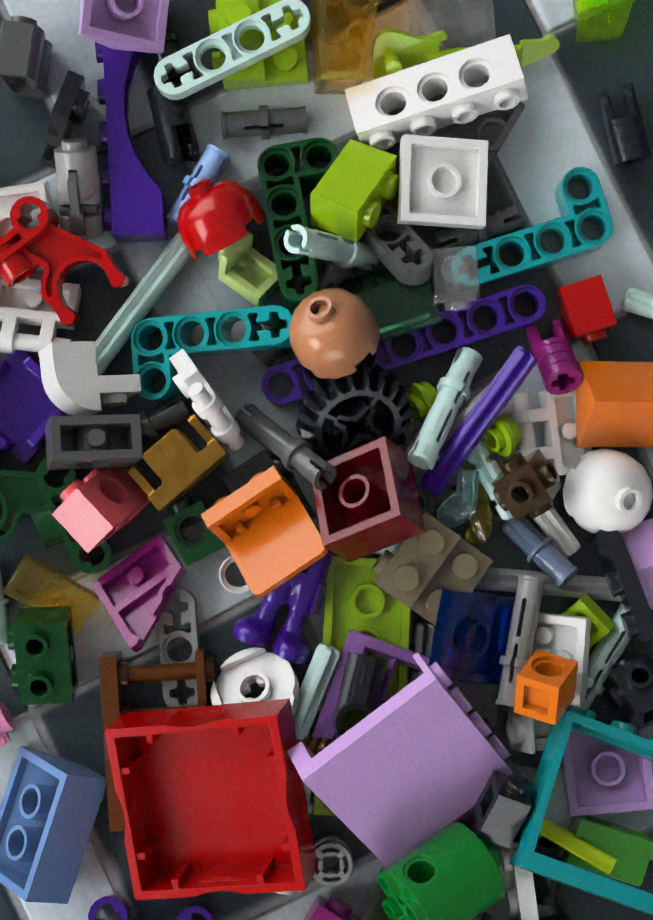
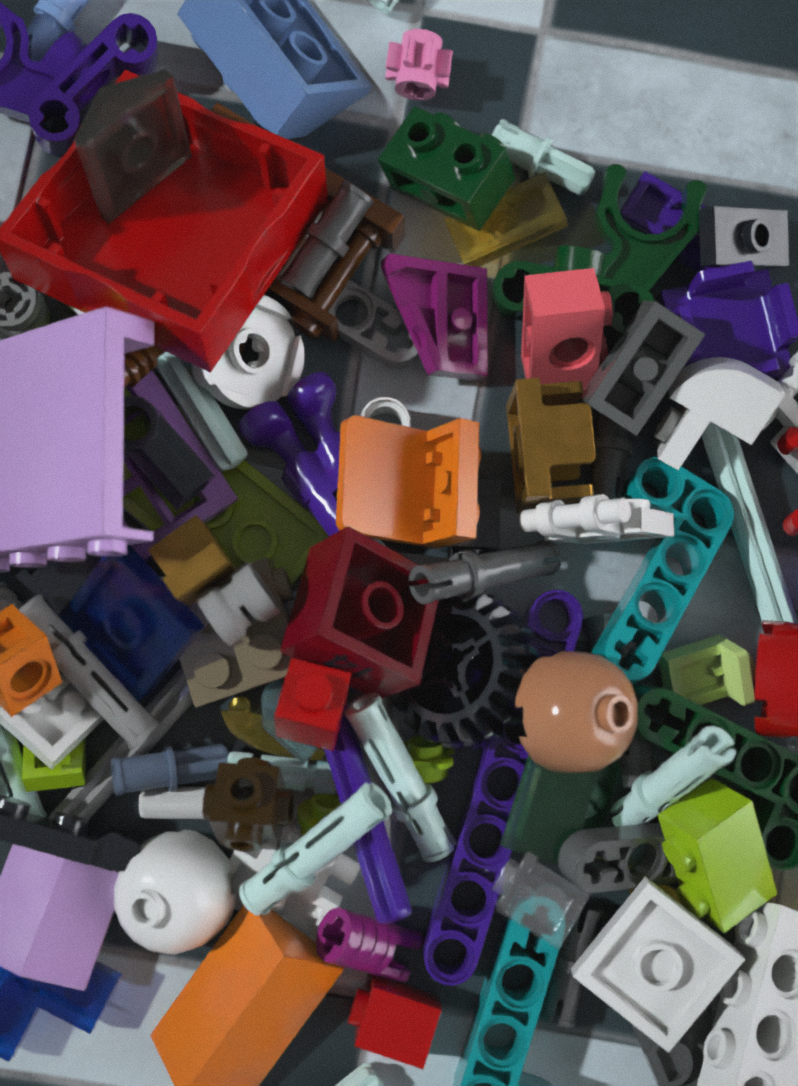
camera: 120 degrees right, 5 degrees down
dark green brick [163,497,226,566] -> none
none -> clear smoke slope [74,69,192,224]
none -> pearl gold slope [148,515,236,607]
none -> light grey wheel [196,561,282,646]
none -> light aqua pin [239,783,392,916]
none -> red brick [274,658,351,751]
none -> dark grey pin [280,181,374,299]

